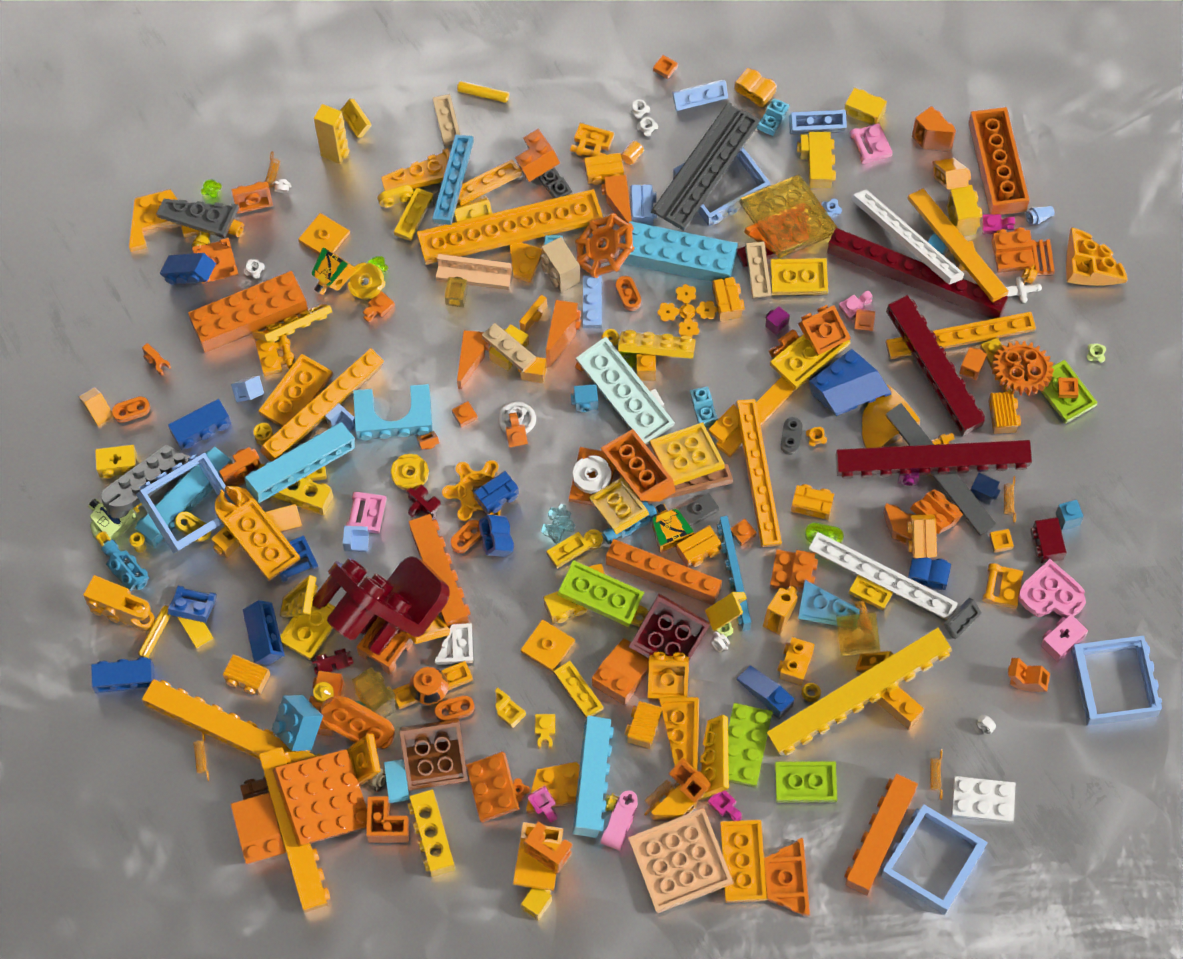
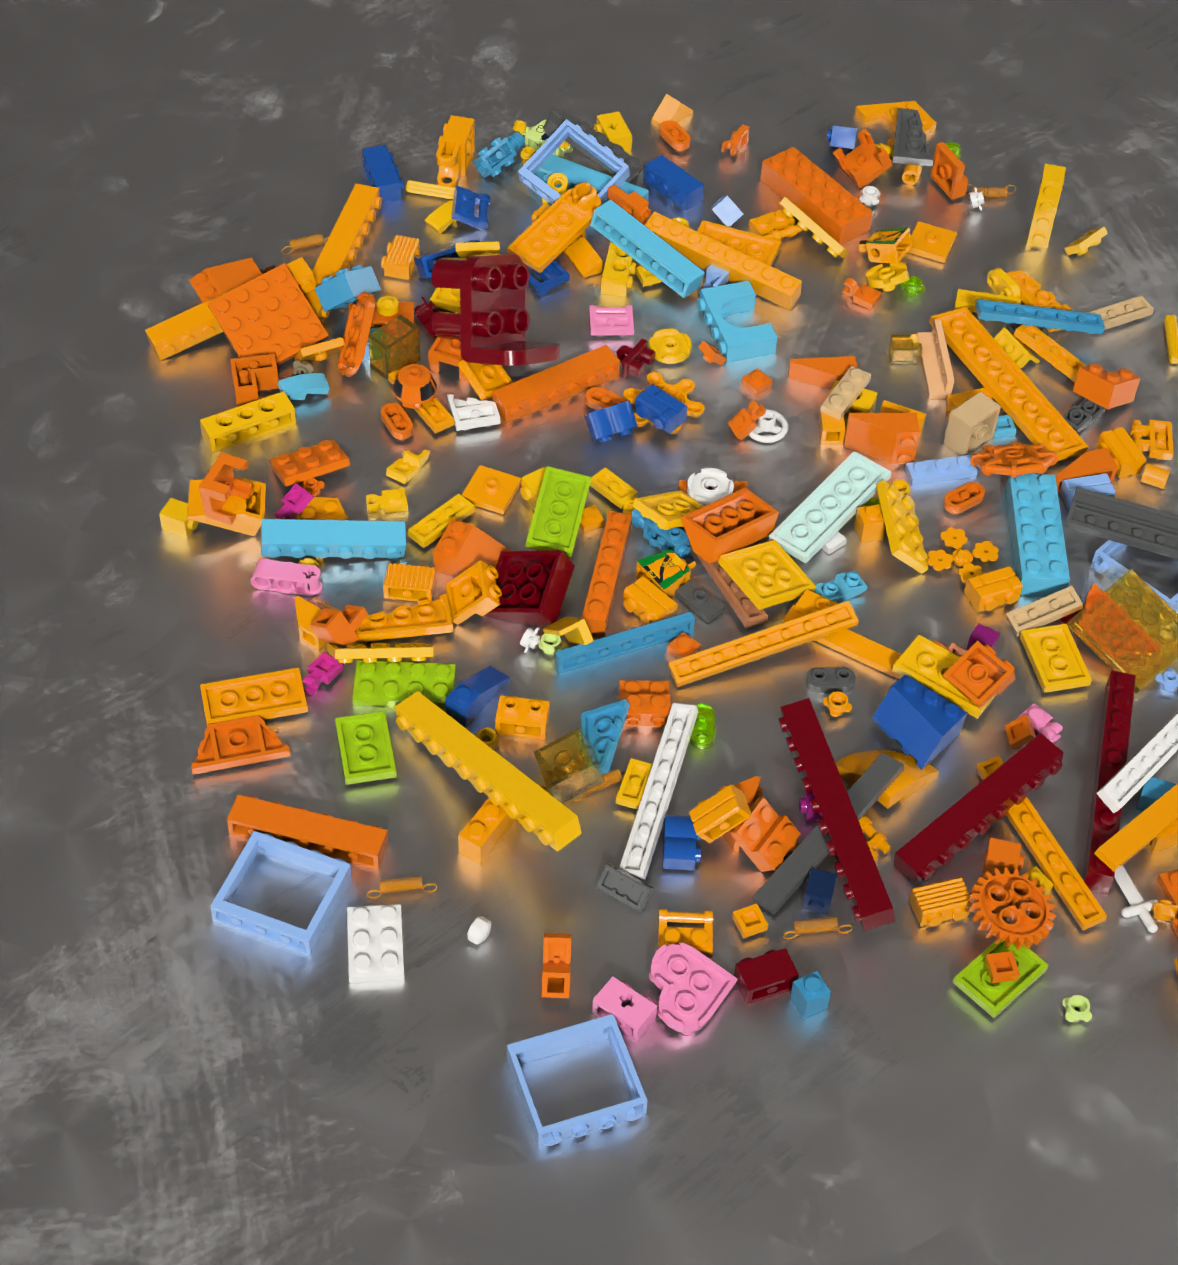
camera: 75 degrees right, 15 degrees down
light blue panel [343,526,369,552] -> none
dark orange slope [399,718,468,790] -> none
clear light blue hips [541,504,576,544] -> none
dark azure brick [571,384,598,412] -> none
light nougat plate [628,808,734,914] -> none
light orange torso [762,586,798,635] -> none
light orange brick [791,484,834,520] -> none

